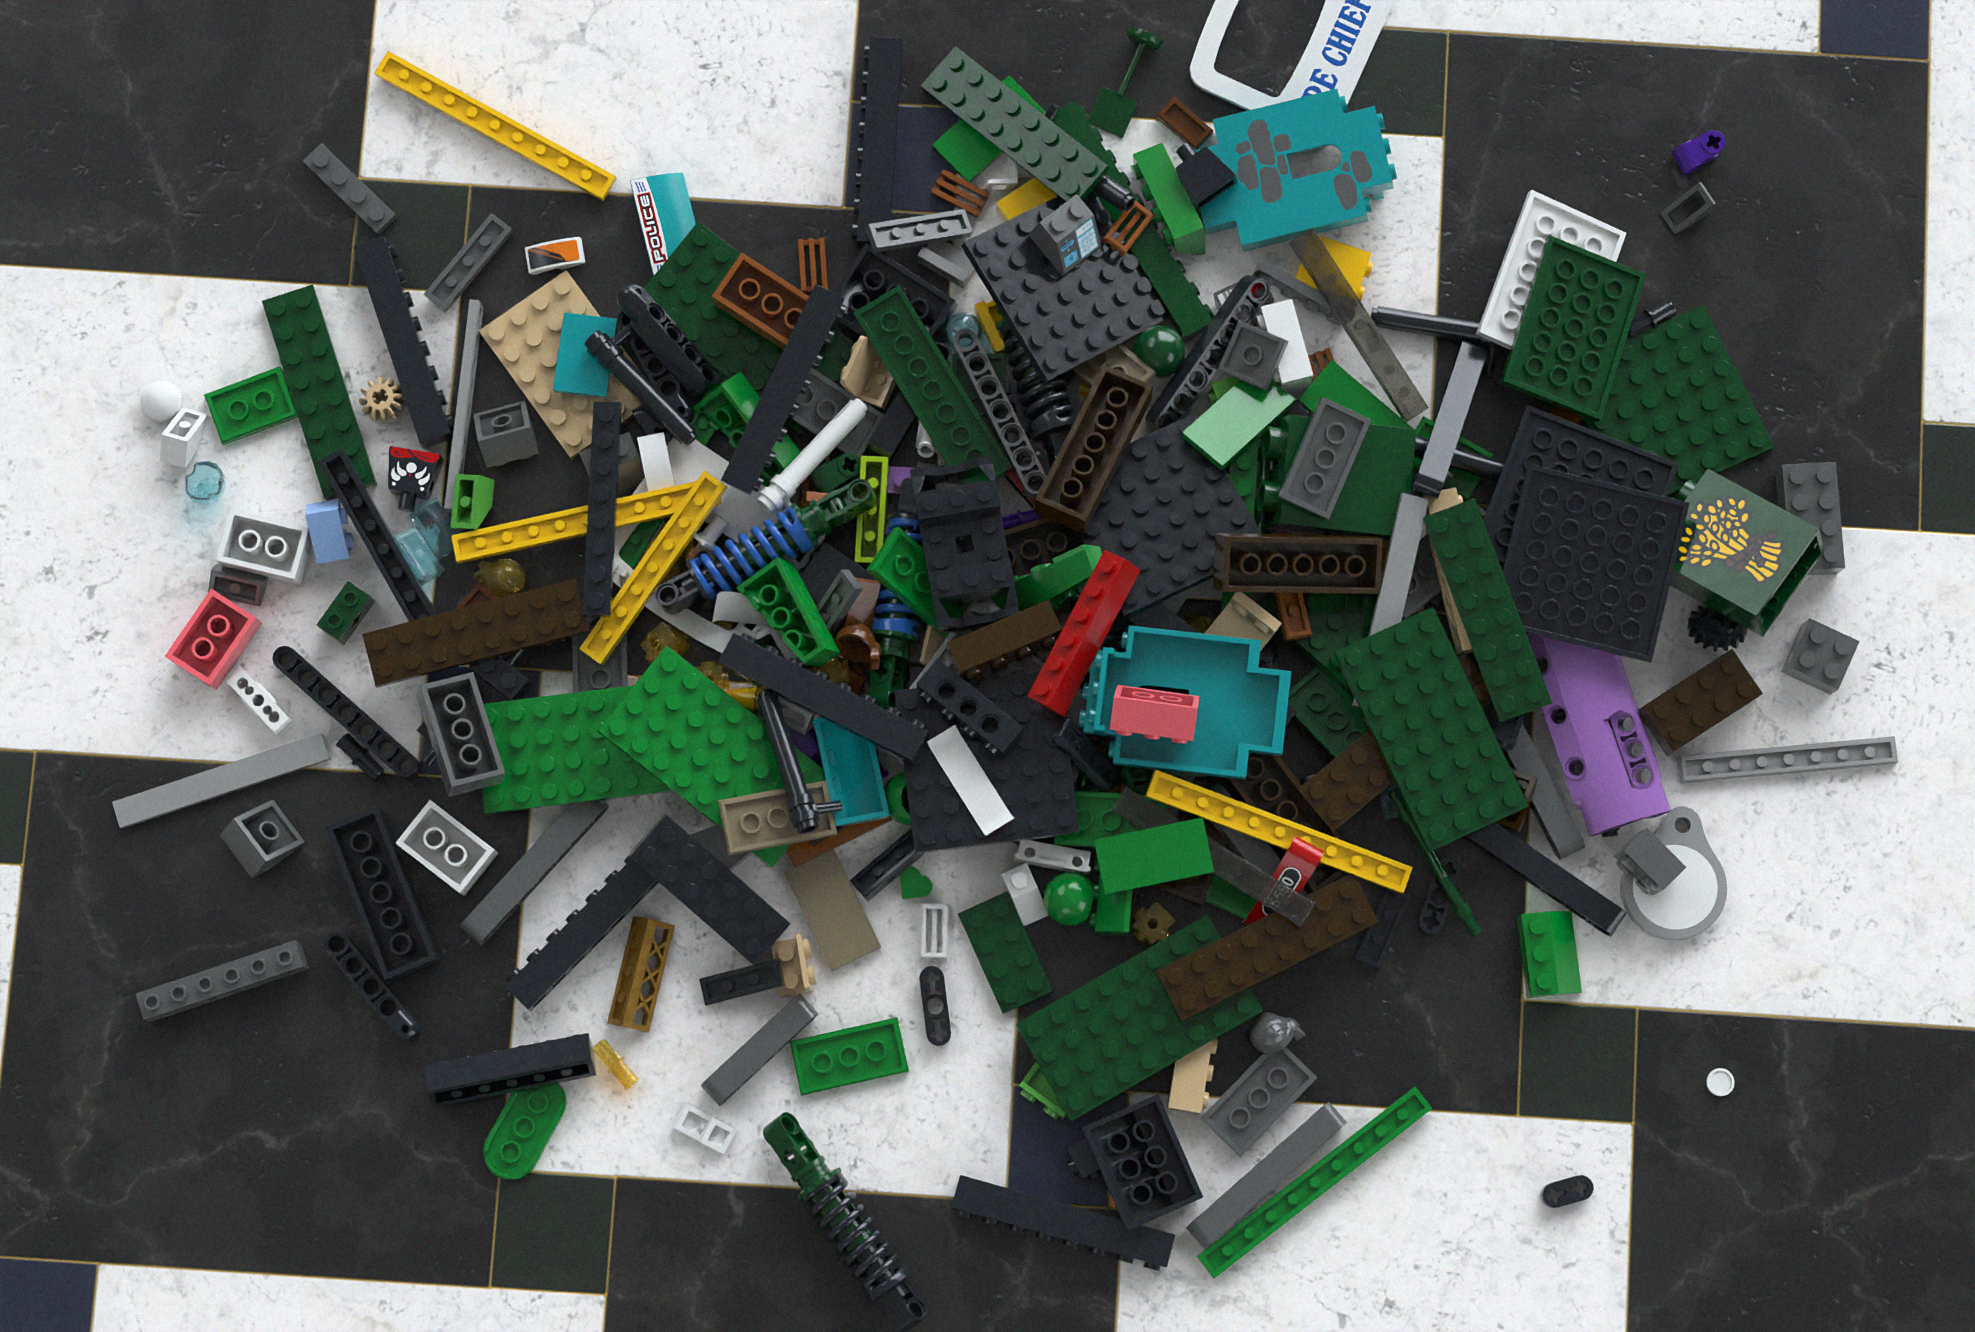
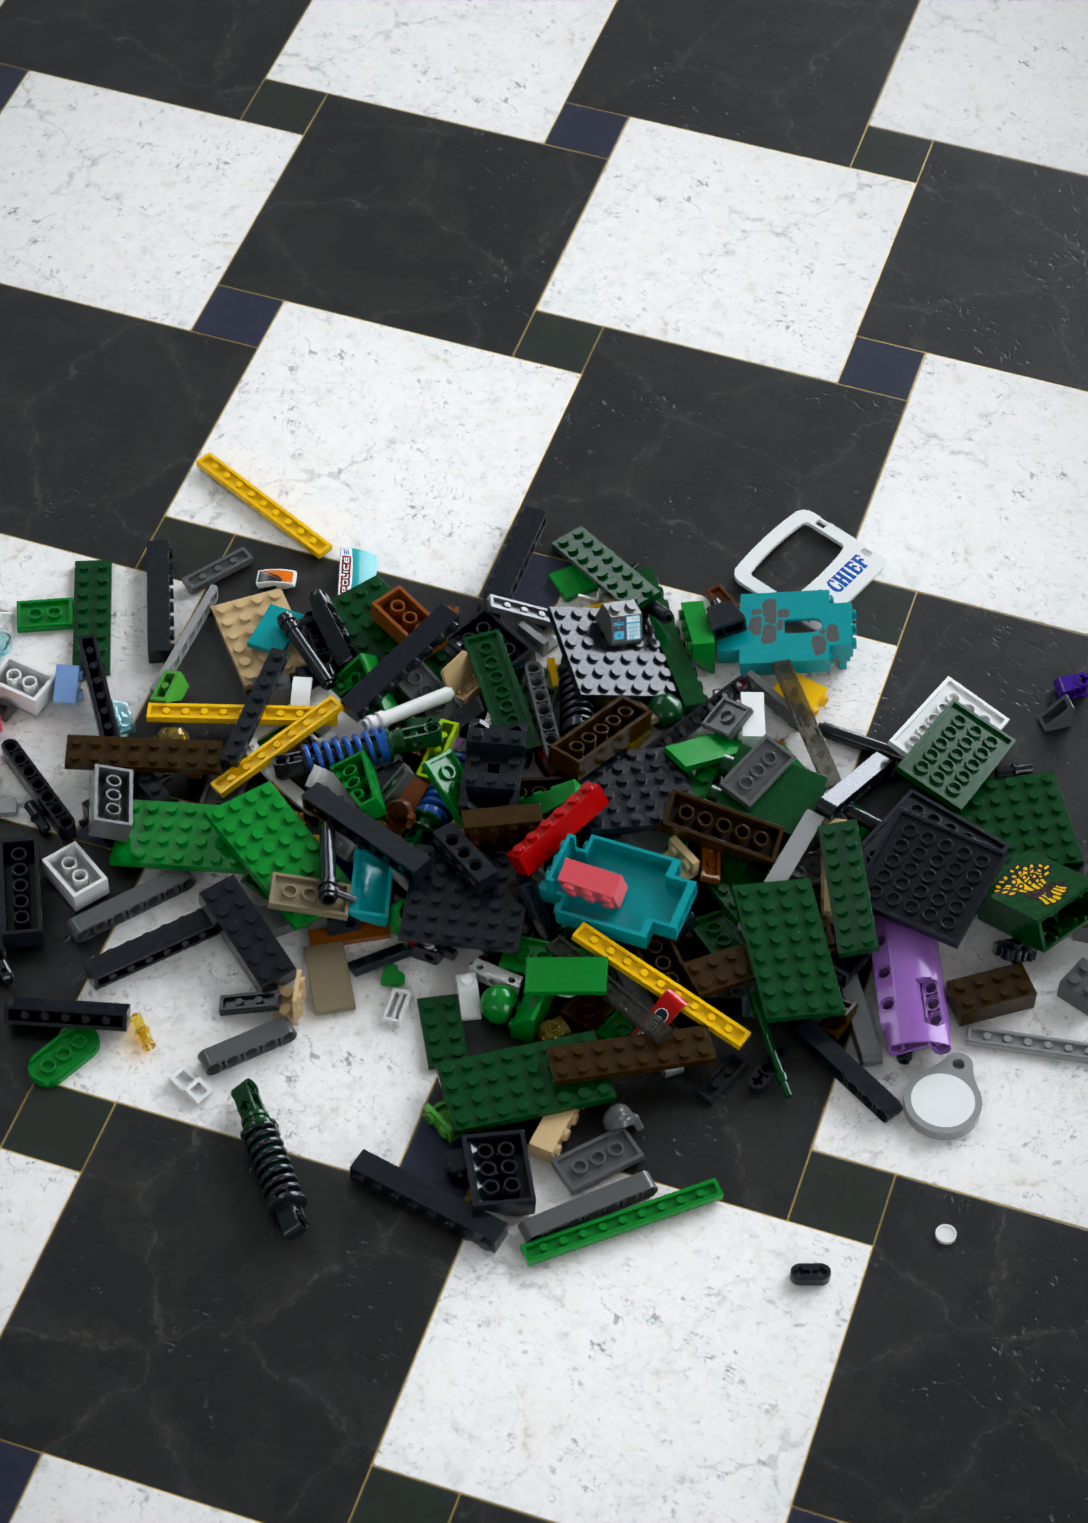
camera: 15 degrees right, 30 degrees down
dark grey plate [303,143,397,235] -> none
dark green brick [316,581,375,645] -> none
tan gear [359,377,405,423] -> none
torso [388,446,444,512] -> none
clear light blue slope [409,498,460,559] -> none
dark grey slope [473,400,539,468] -> none
pearl gold fence [607,916,675,1033] -> none
green tile [789,1017,909,1096] -> none
black beam [919,966,951,1046] -> none
white sticker [927,725,1014,835] -> none
dark orange tile [931,169,990,218] -> none
dark green piece [1087,27,1163,138] -> none
dark orange tile [1102,201,1154,257] -> none
green slope [1516,911,1582,999] -> none
dark grey brick [1614,828,1686,895] -> none

